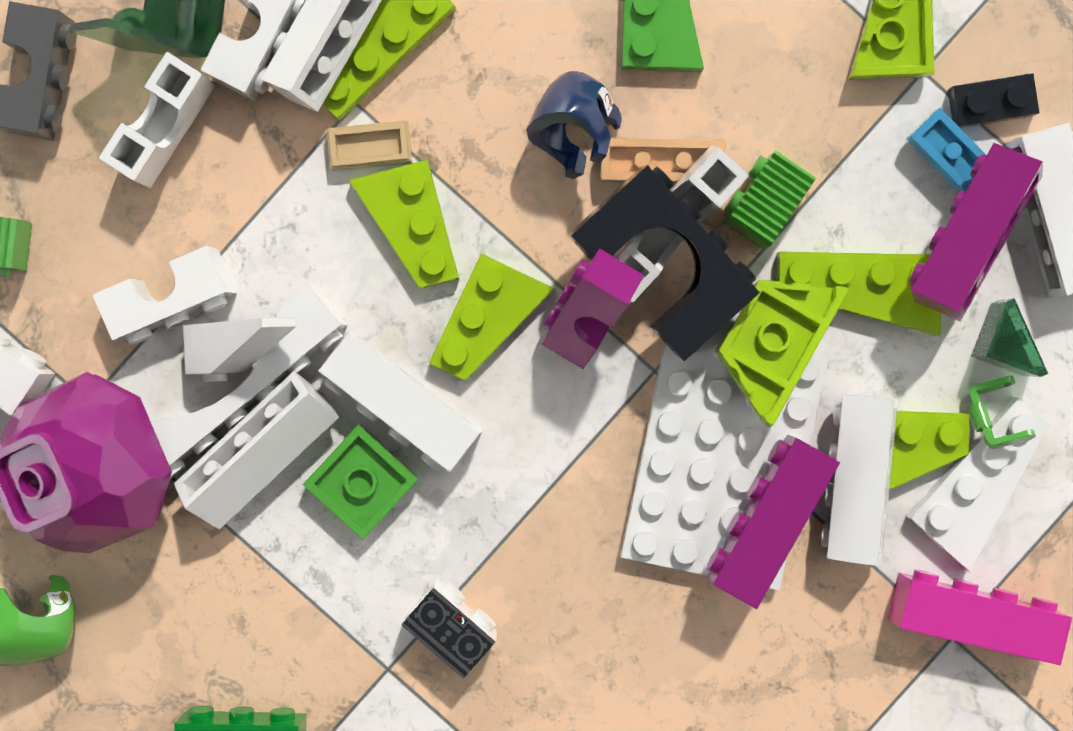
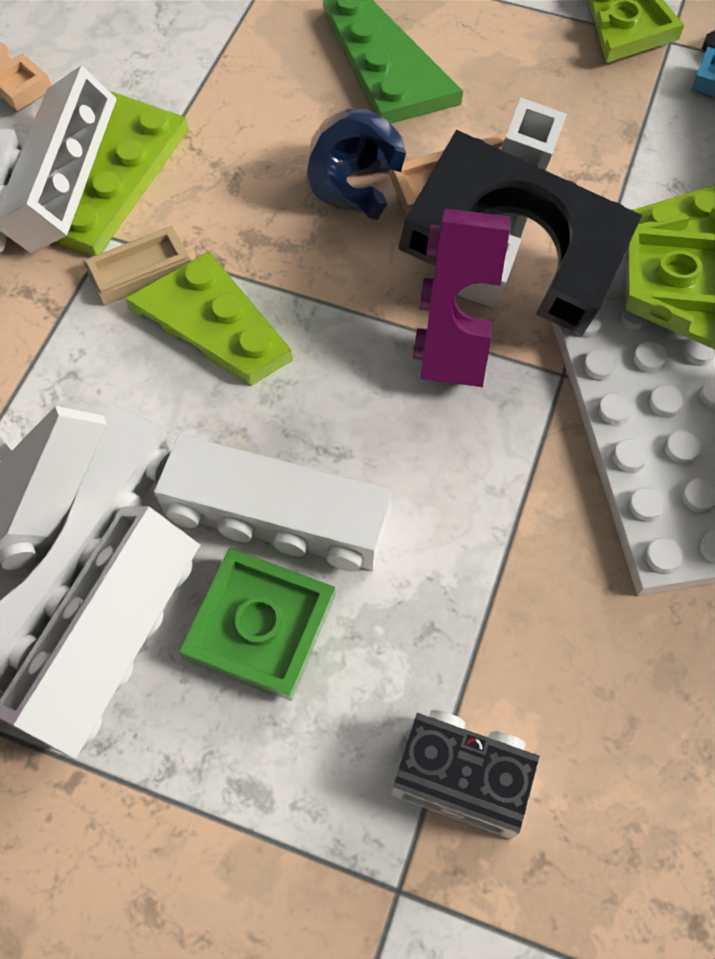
camera: 20 degrees left, 25 degrees down
lime wing [429,253,554,381] -> none
bright green brick [723,150,816,249] -> none

